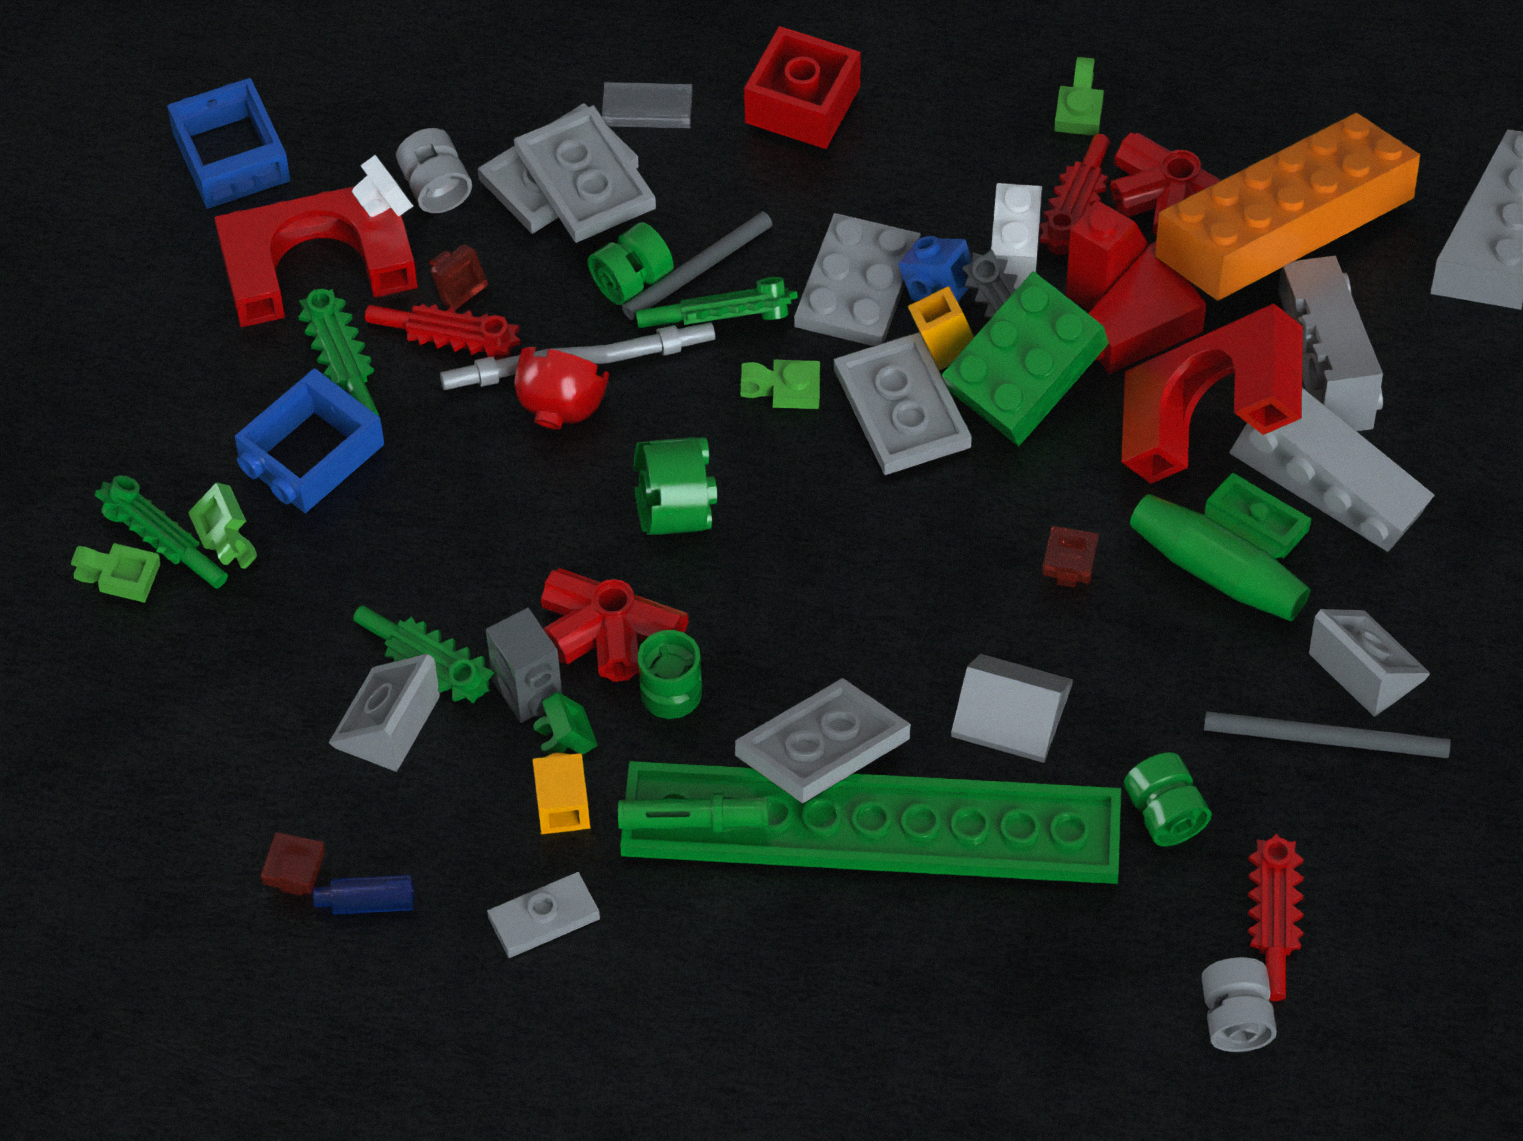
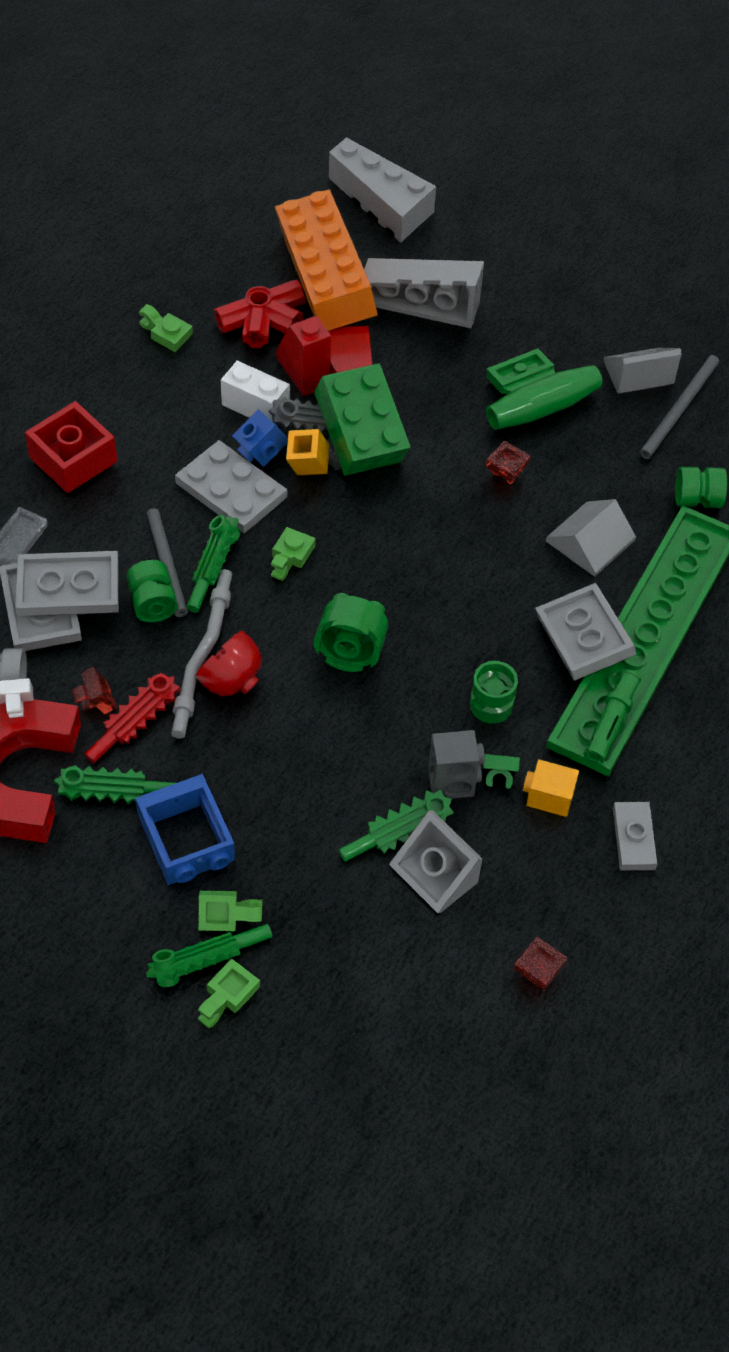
camera: 70 degrees left, 0 degrees up
clear blue cylinder [313,874,414,915] -> none
red piece [541,568,689,682] -> none
light grey plate [834,332,972,475] -> none
red piece [1039,134,1110,255] -> none
red arch [1122,304,1303,484] -> none
light grey wedge [1229,388,1434,552] -> none

